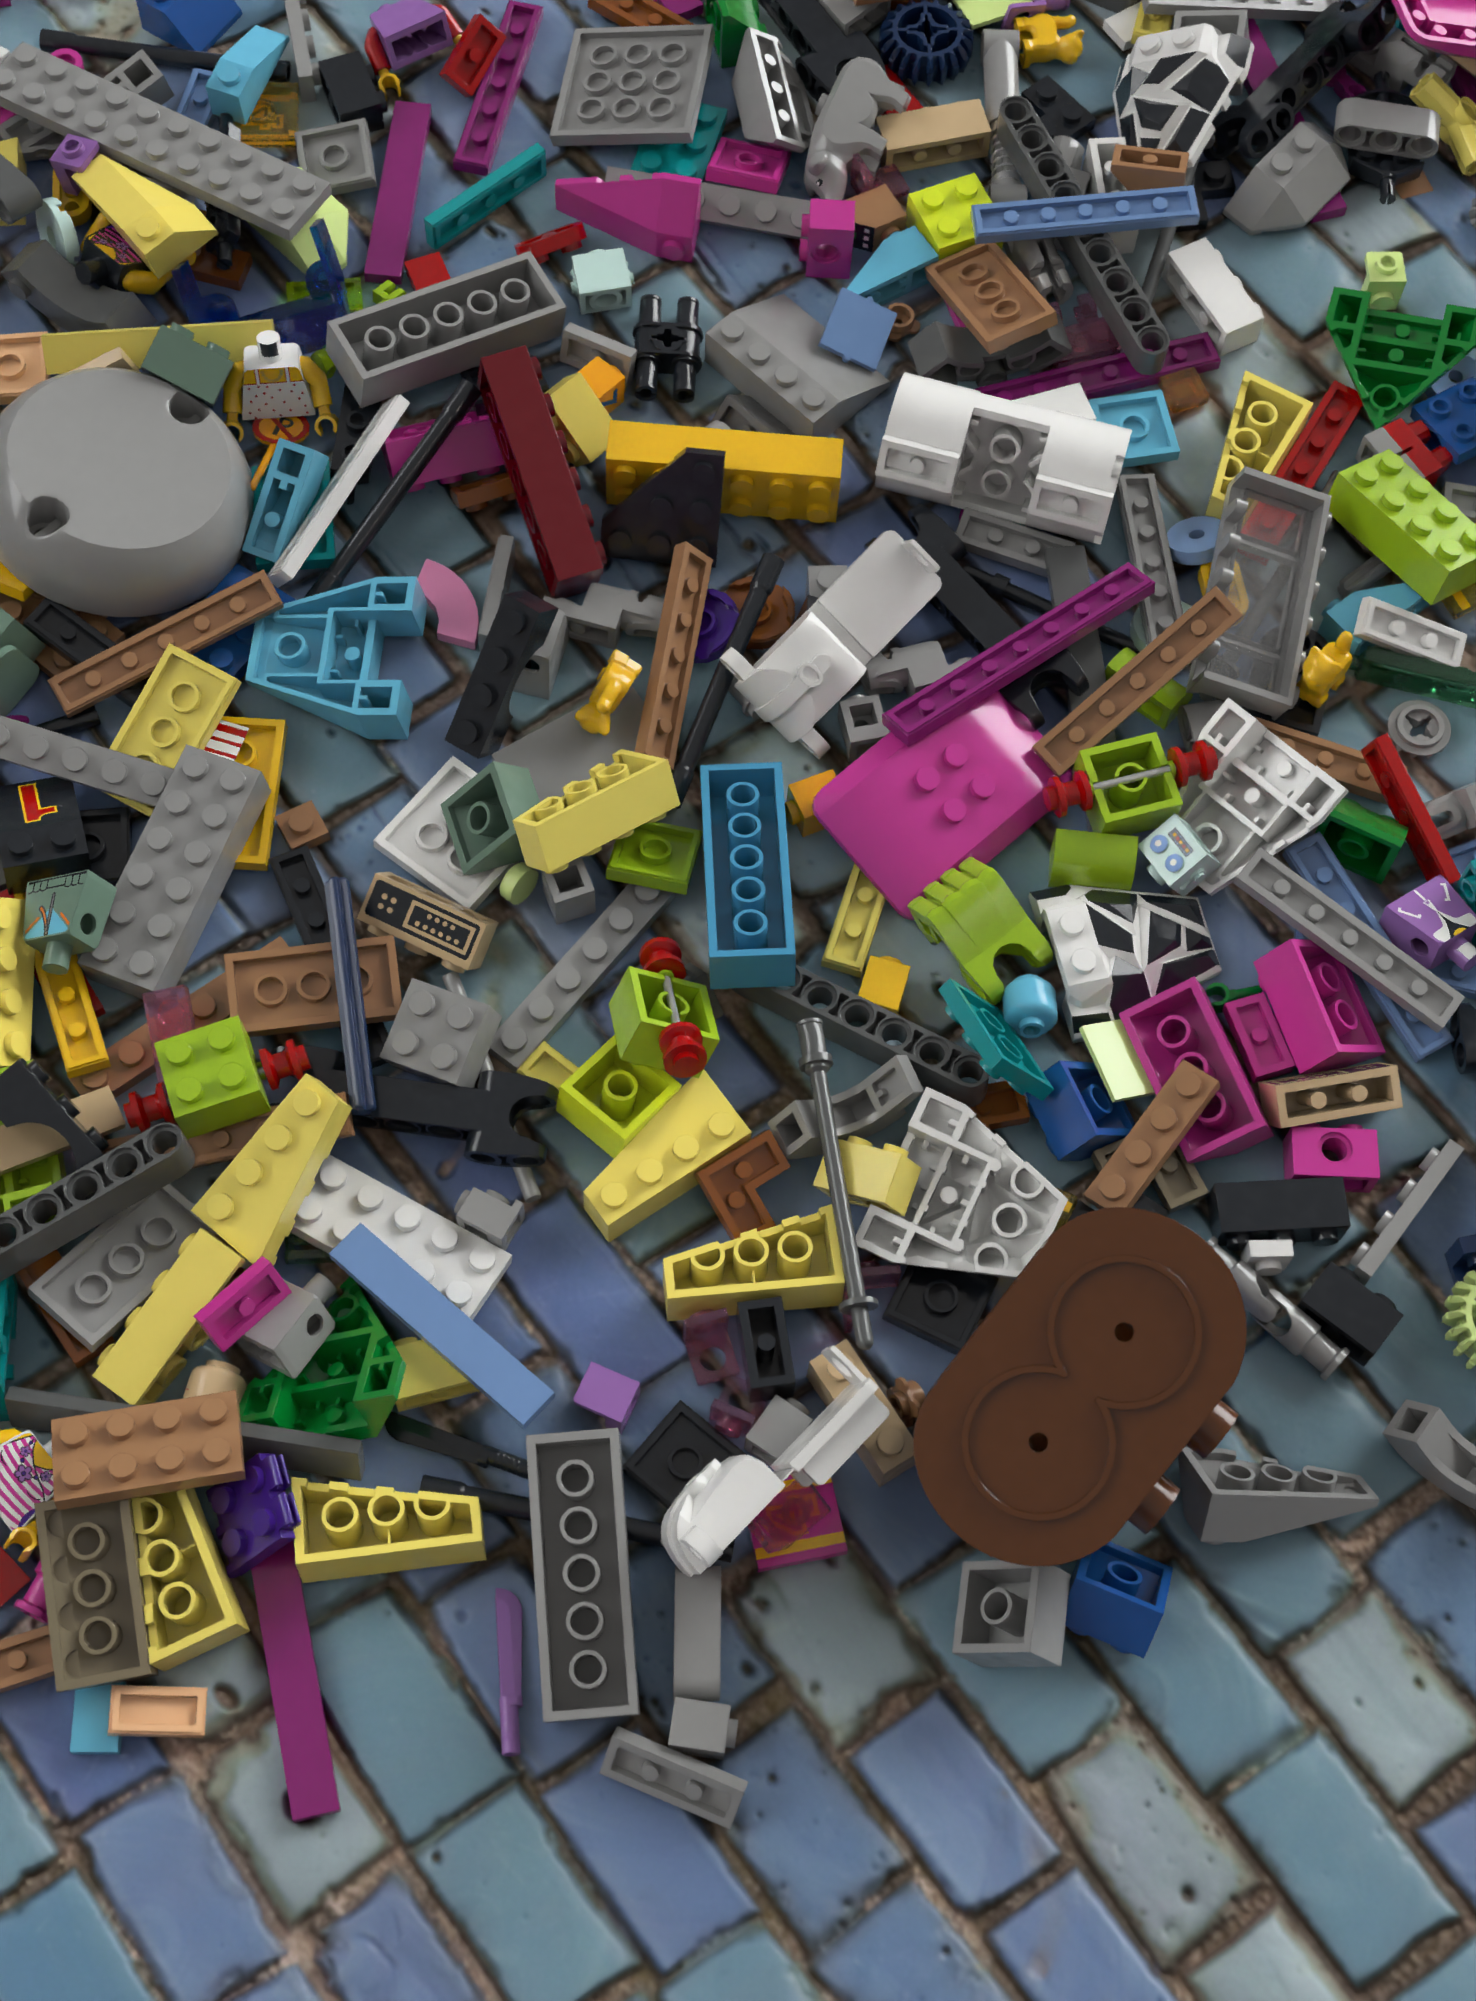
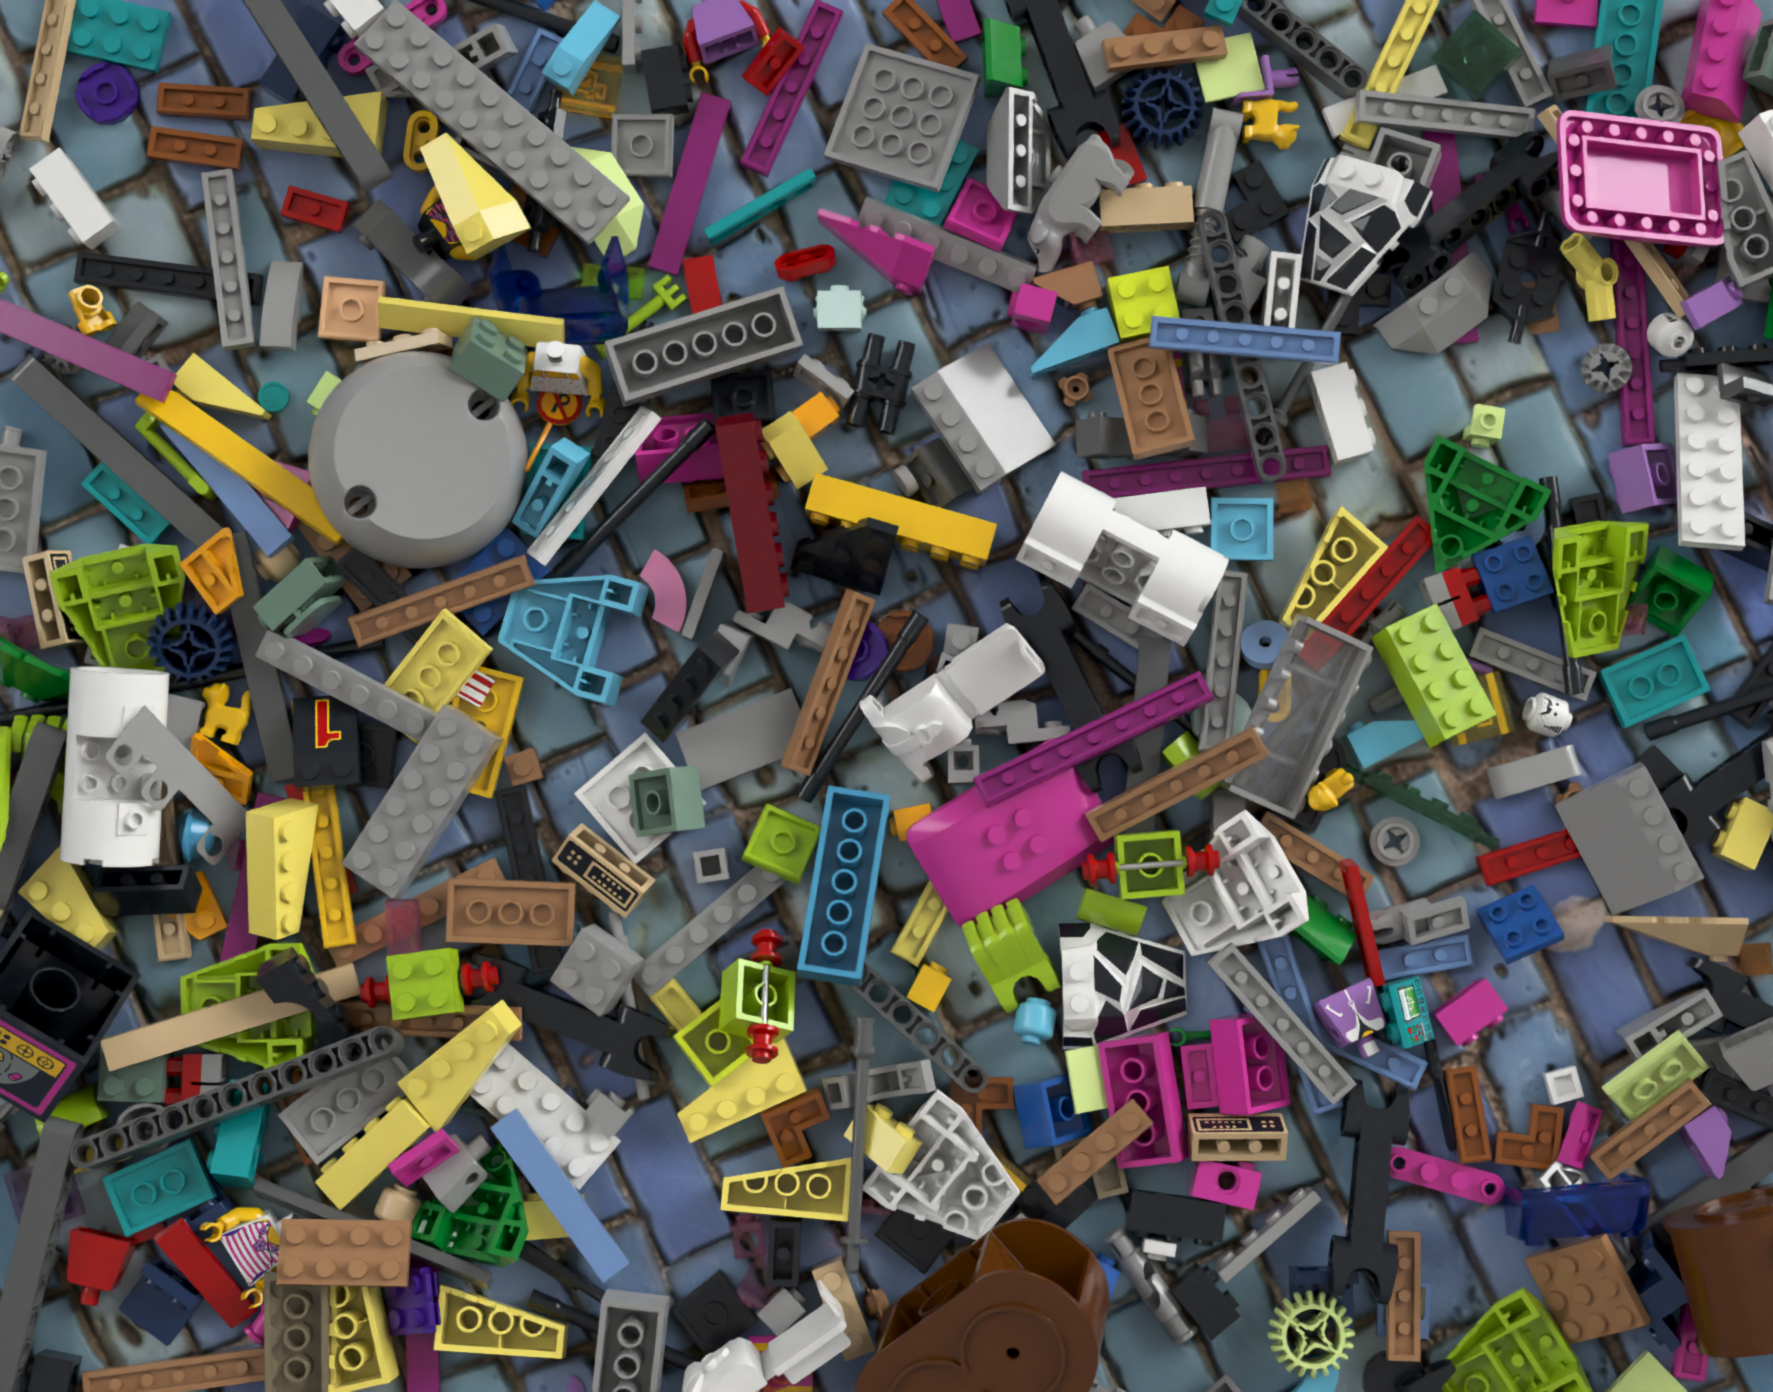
camera: 10 degrees right, 20 degrees up
sand green torso [23,870,117,975] -> none
light aqua tile [36,197,80,267] -> none
medium lavender bracket [49,134,100,196] -> none
dark blue axle [324,877,376,1115] -> none
yellowish green tile [500,862,538,905] -> none
light yellow wedge [512,749,681,874] -> none
medium lavender panel [574,1361,640,1434] -> none
yellow animal [575,649,642,736] -> none
medium blue piece [818,287,897,373] -> none
teal plate [938,978,1054,1101] -> none
medium nougat slope [1110,144,1189,191] -> none
light aqua head [1138,813,1221,897] -> none
light grey beam [1334,97,1441,159] -> none
white tile [1353,596,1467,673] -> none

